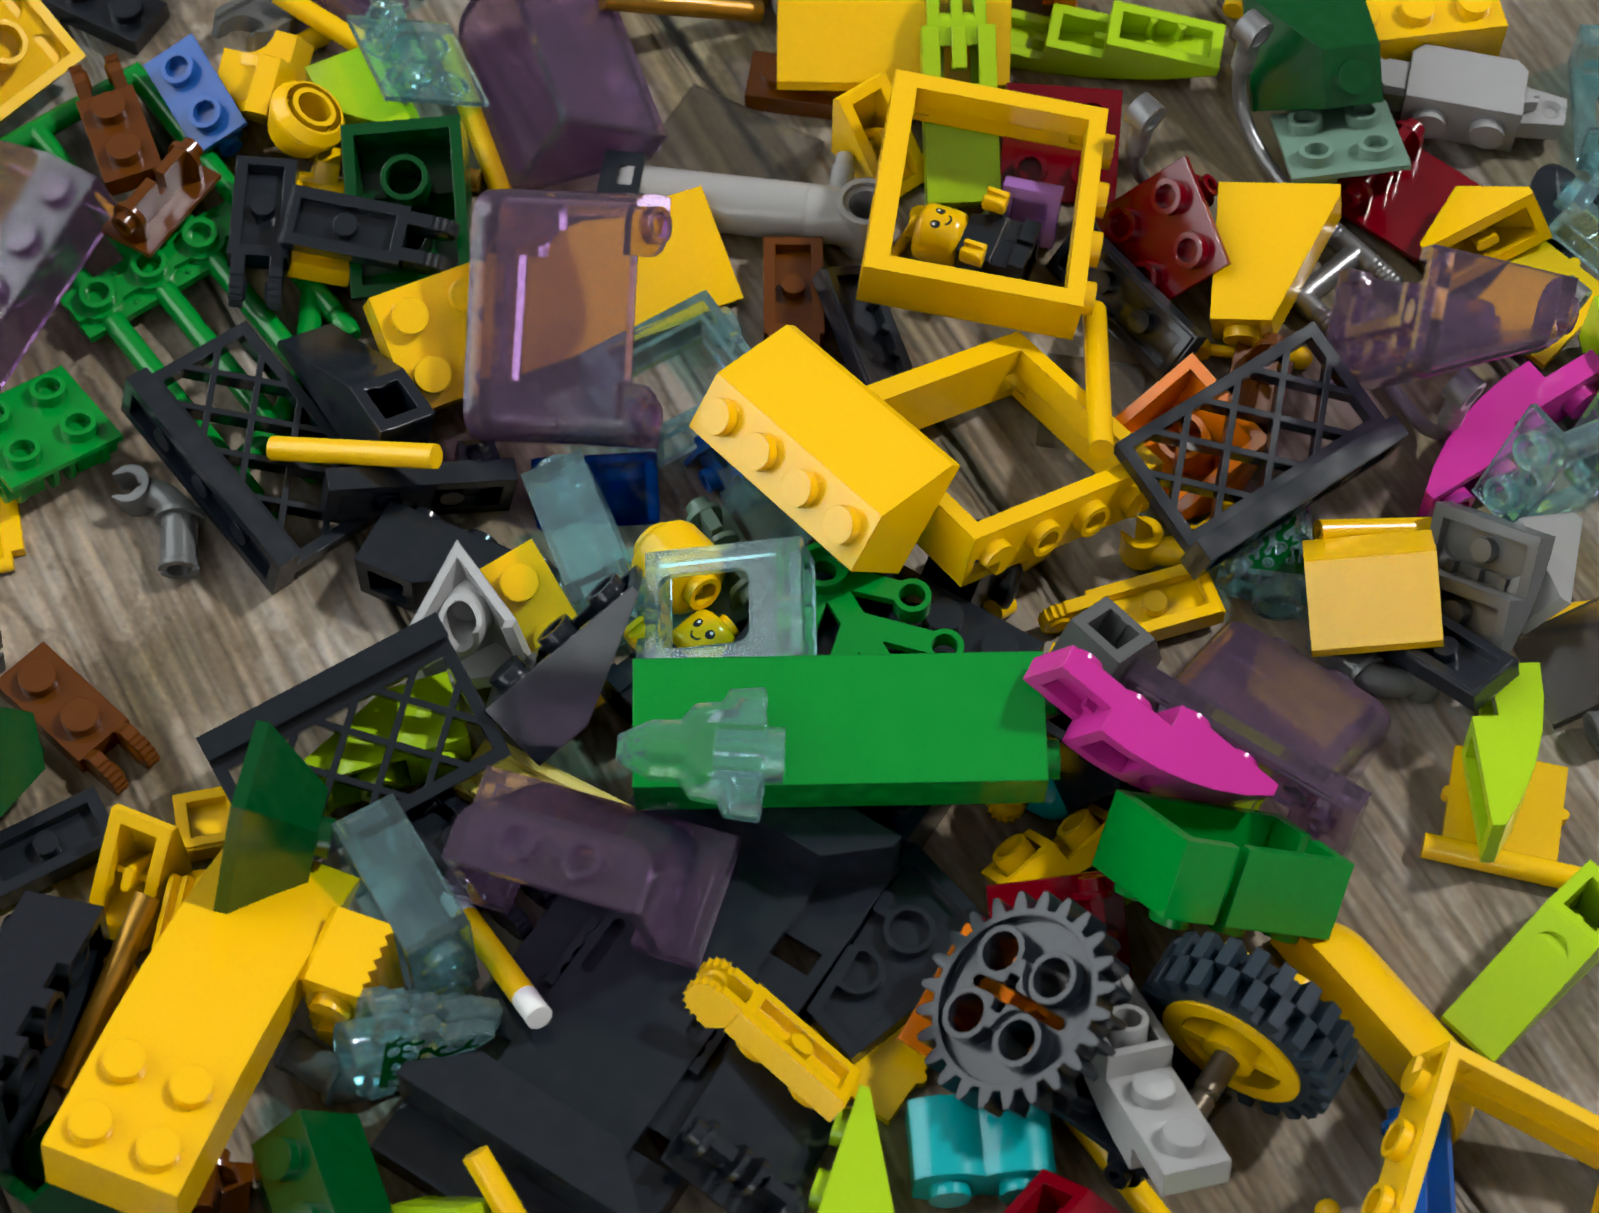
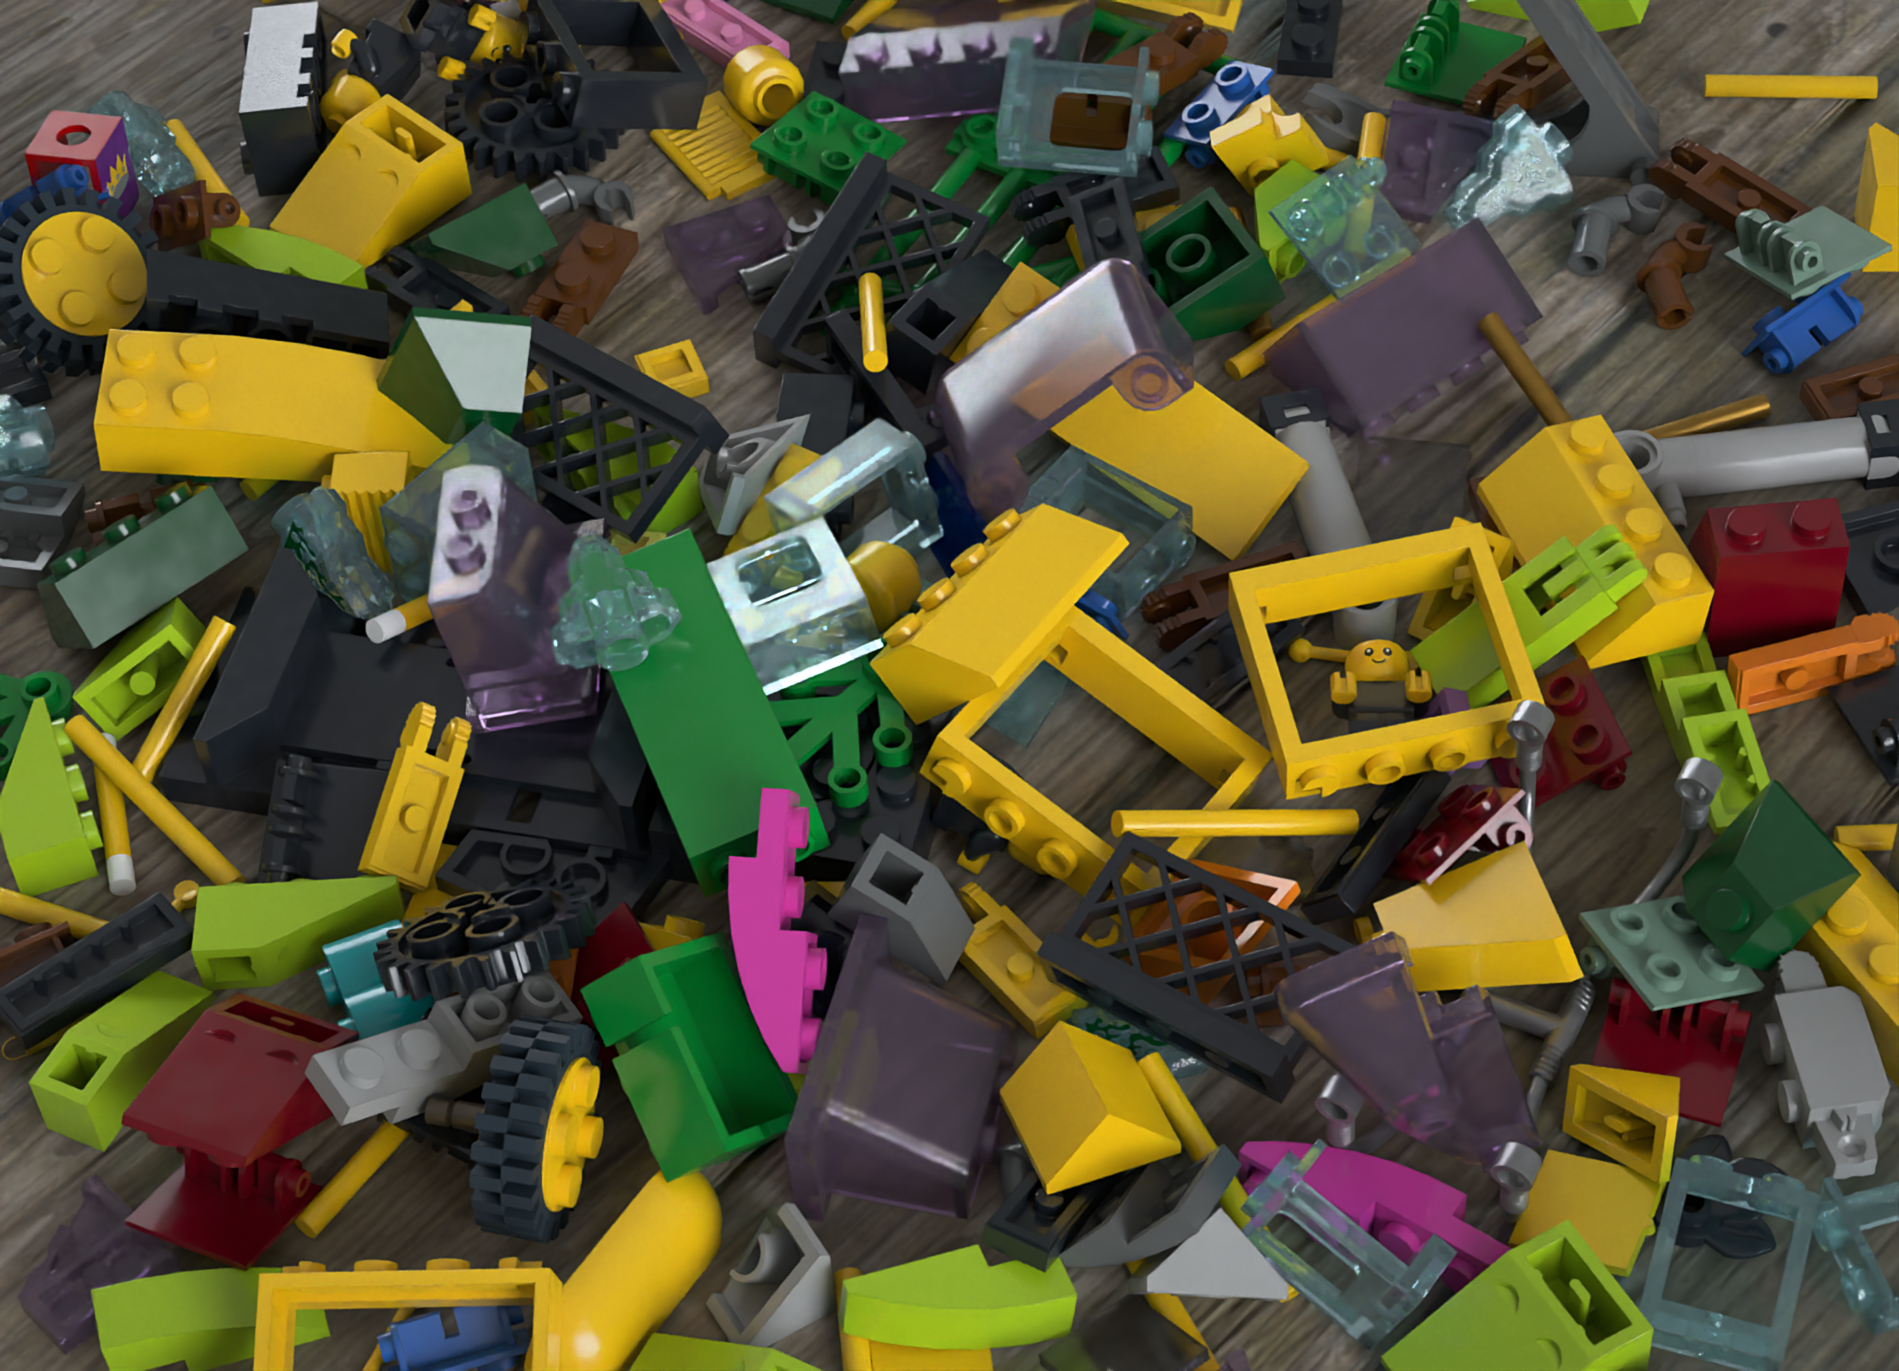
camera: 75 degrees right, 10 degrees down
yellow cone [267,81,345,159] -> none
black slope [485,565,643,766] -> none
none -> yellow tile [634,339,710,398]
none -> clear purple wing [663,194,792,315]
none -> light grey slope [705,1203,837,1347]
none -> clear light blue window [996,36,1160,177]

